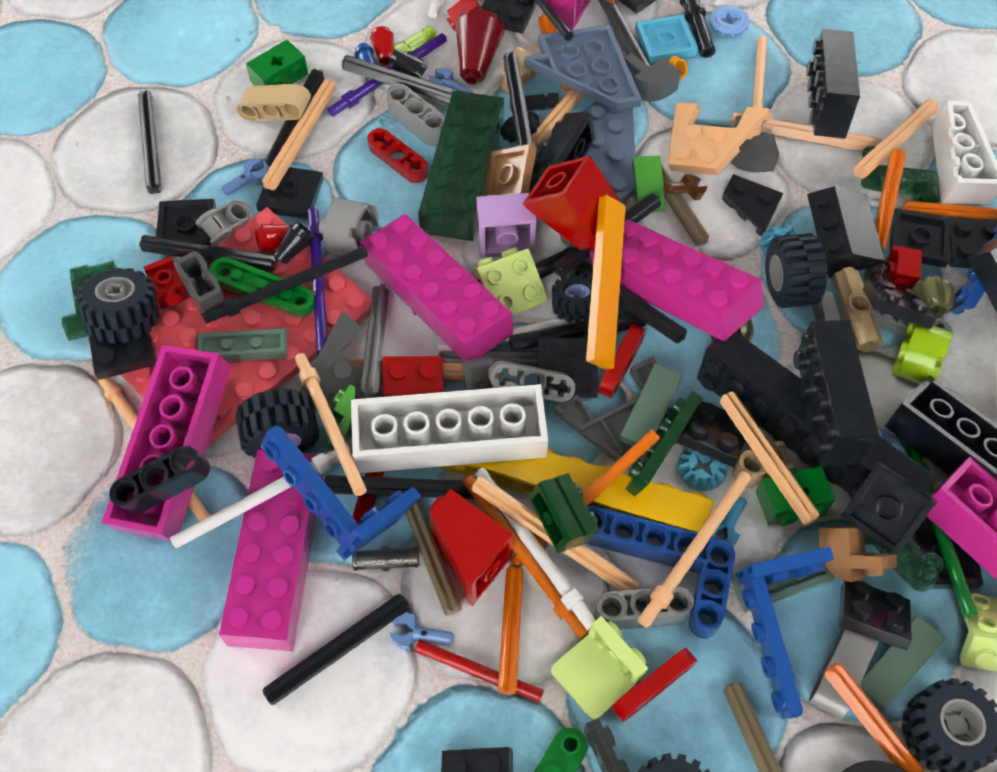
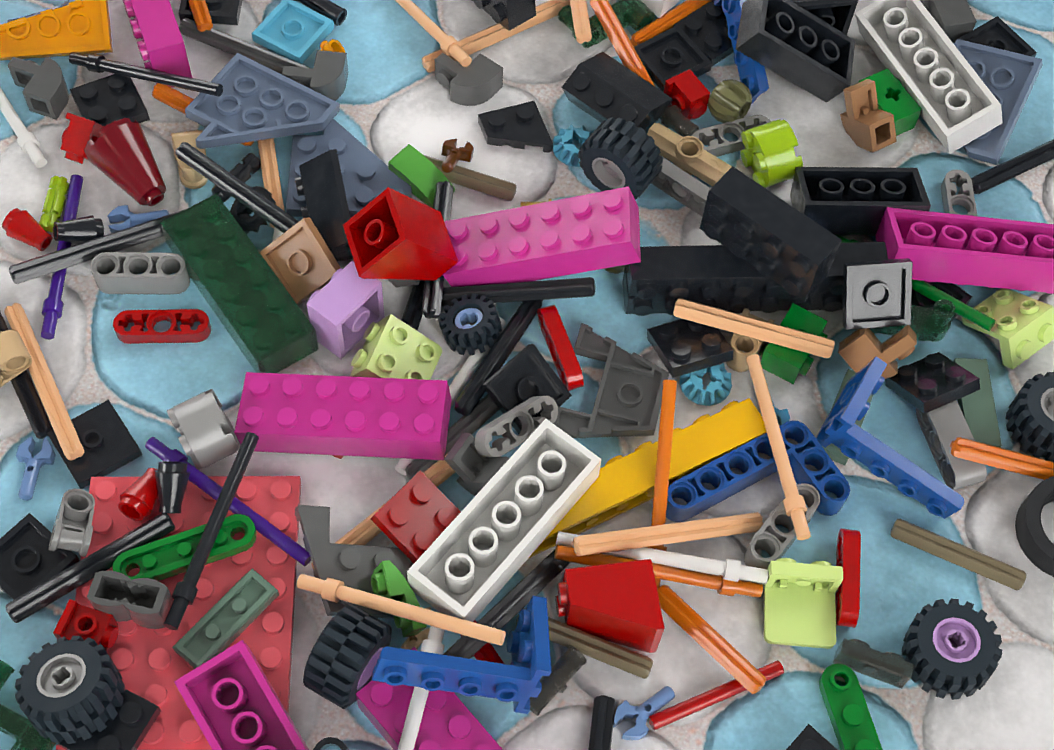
camera: 50 degrees left, 0 degrees up
blue pin [354,43,376,64] -> none
dark grey axle [360,284,389,398] -> none
dark green brick [527,473,600,554] -> none
light orange tile [586,195,626,370] -> none
sand green tile [619,364,683,446] -> none
dark green plate [625,391,703,496] -> none
light nougat wing [667,102,772,176] -> none
black plate [863,279,936,329] -> none

